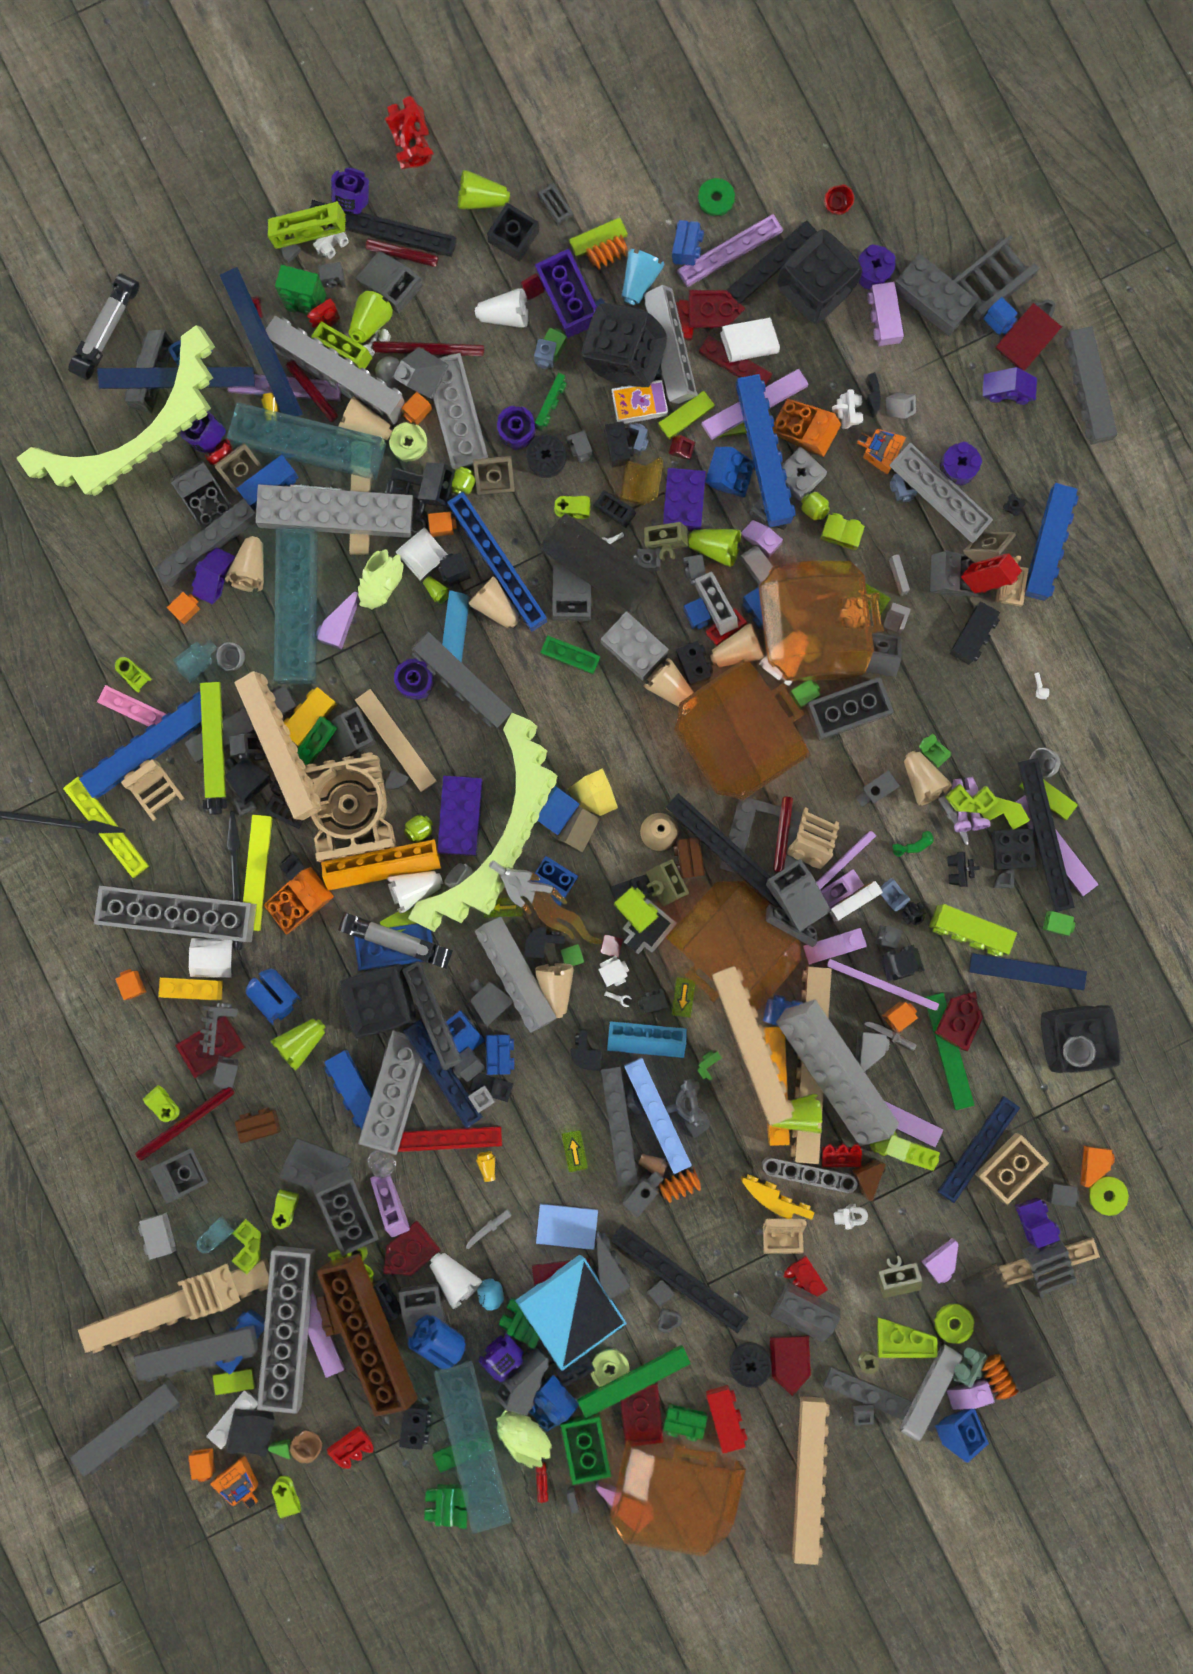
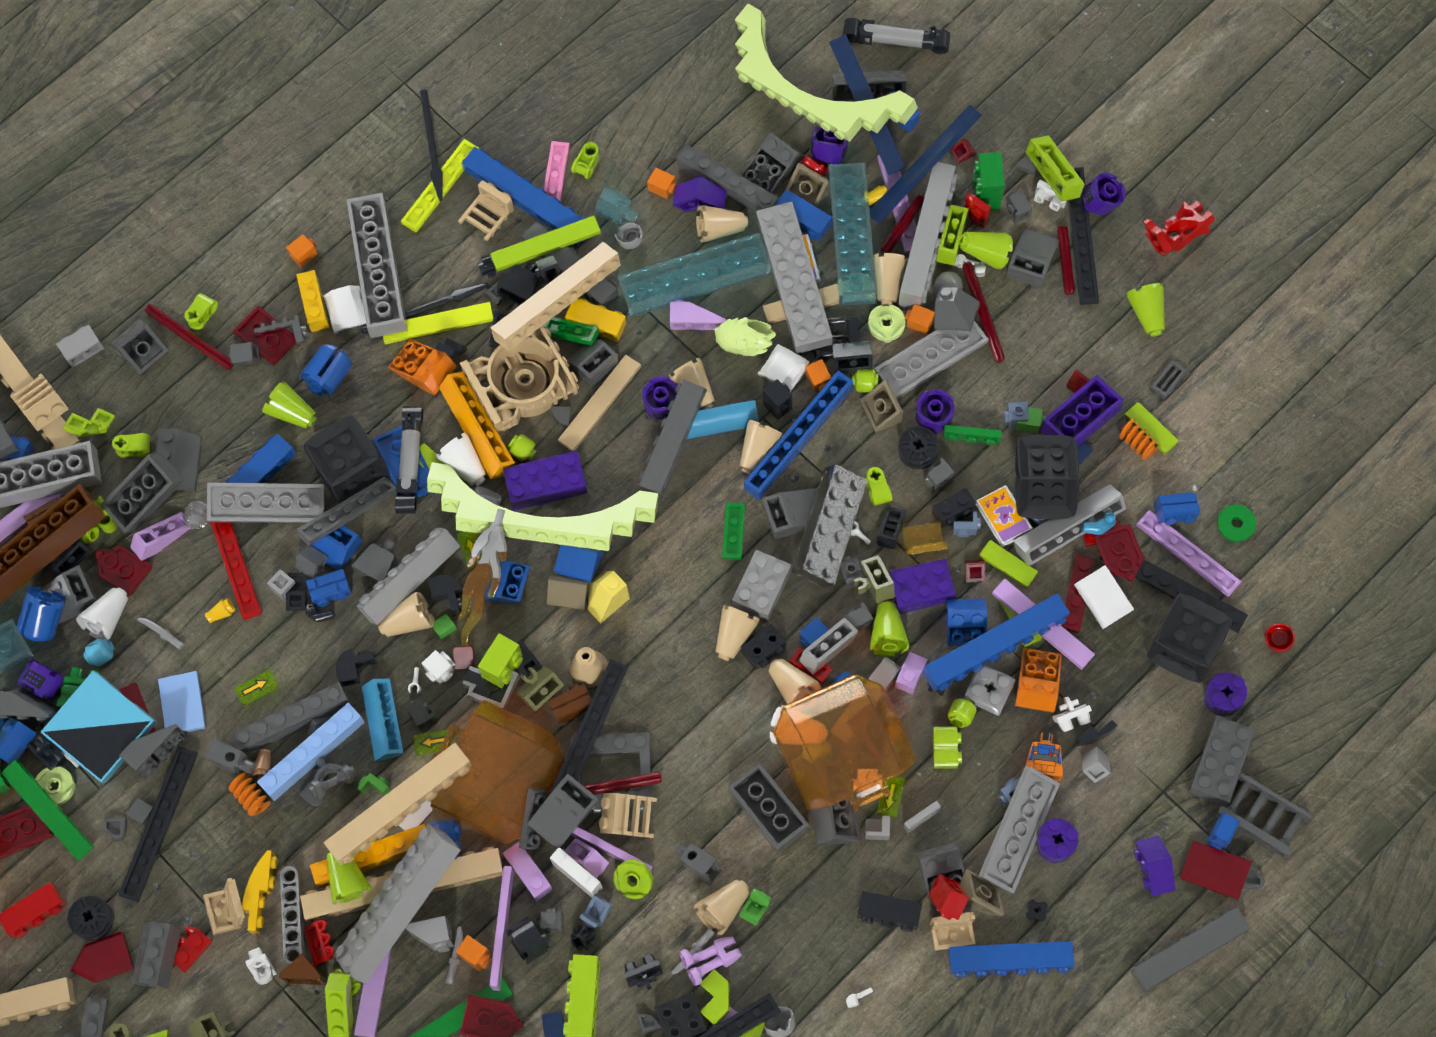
camera: 75 degrees right, 15 degrees down
clear light blue piece [196,1216,235,1253] -> none
reddish brown brick [235,1107,281,1144] -> none
dark blue tile [403,1020,483,1128] -> none
lime cone [423,576,449,604] -> none
white cone [475,289,528,328] -> none
black brick [487,203,540,262] -> none
medium azure cone [622,249,665,306] -> none
green brick [663,1403,707,1442] -> none
clear orange windscreen [674,659,811,800] -> none
bright green brick [789,679,821,709] -> none
lavender brick [867,282,904,346] -> none
green arm [892,831,934,857] -> none
lime tile [944,784,999,813] -> none
none -> black arm [306,604,334,622]
none -> lime tile [614,859,653,899]
none -> tan cone [668,358,715,410]
none -> dark azure arm [1082,512,1116,535]

